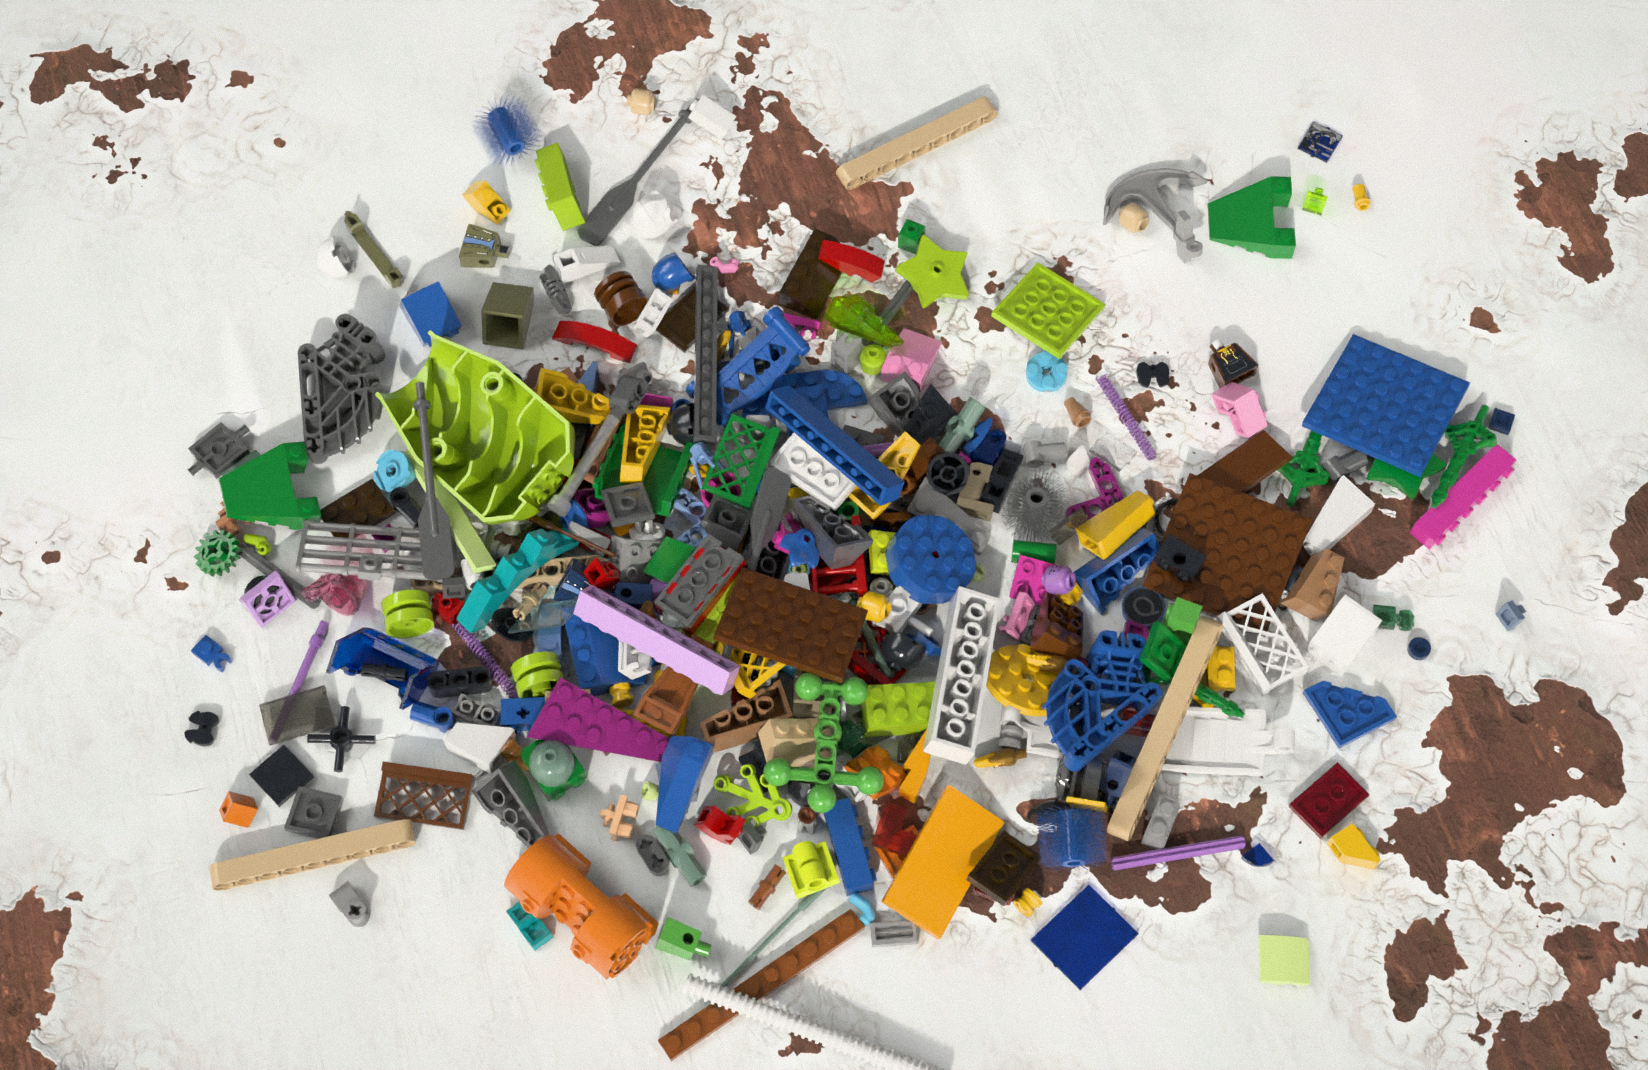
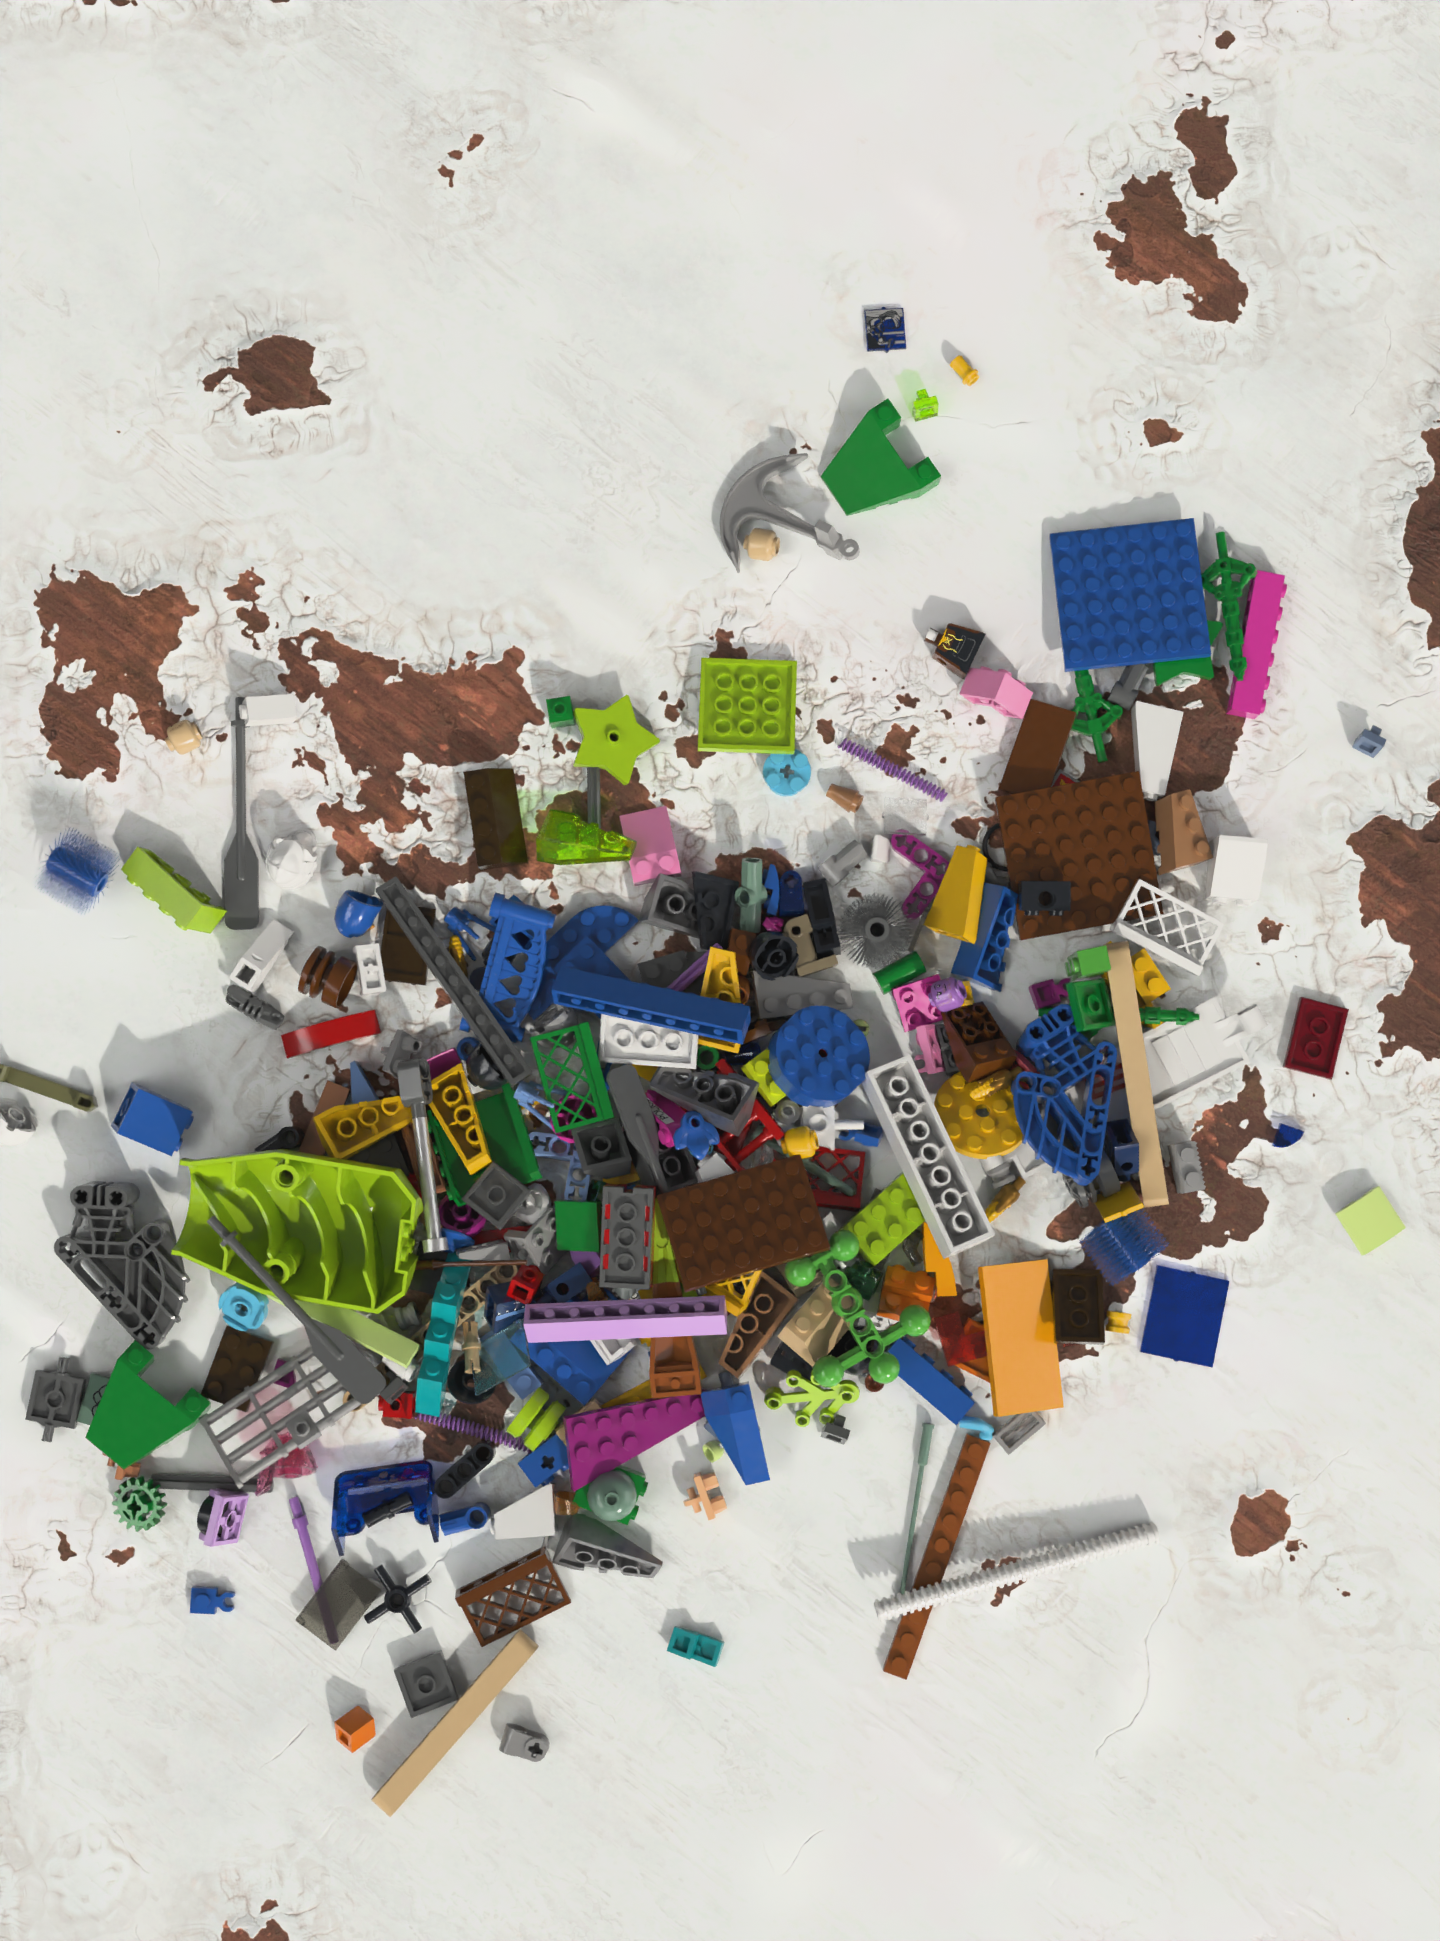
camera: 35 degrees left, 20 degrees up
black piece [184,711,220,747] -> none
lime arm [243,533,271,556] -> none
black tile [249,745,314,807] -> none
lime wheel [381,590,434,639] -> none
black piece [390,487,422,529] -> none
light grey slope [452,693,501,726] -> none
olive torso [459,224,510,268] -> none
yellow slope [462,180,511,224] -> none
olive slope [481,282,534,349] -> none
orange cylinder [504,833,659,980] -> none
yellow wheel [609,683,634,708] -> none
dark grey beam [636,835,669,876] -> none
sand green piece [653,826,707,887] -> none
bright green torso [655,917,712,960] -> none
red brick [694,806,746,845] -> none
bright pink arm [710,257,739,274] -> none
light grey tile [738,327,759,349] -> none
dark orange pin [748,864,786,910] -> none
neon yellow plate [782,841,841,899] -> none
dark pink plate [784,312,823,340] -> none
red slope [818,240,885,283] -> none
light grey hinge [831,333,862,375] -> none
tan beam [836,96,998,190] -> none
lime head [859,344,887,376] -> none
black cylinder [881,631,927,672] -> none
black piece [1026,798,1076,825] -> none
medium lavender axle [1111,835,1246,870] -> none
black tile [1121,587,1166,629] -> none
black piece [1136,362,1170,388] -> none
blue plate [1303,681,1397,749] -> none
yellow slope [1327,823,1381,869] -> none
clear green plate [1372,604,1415,631] -> none
dark blue tile [1407,637,1431,660] -> none
dark blue tile [1488,408,1515,435] -> none

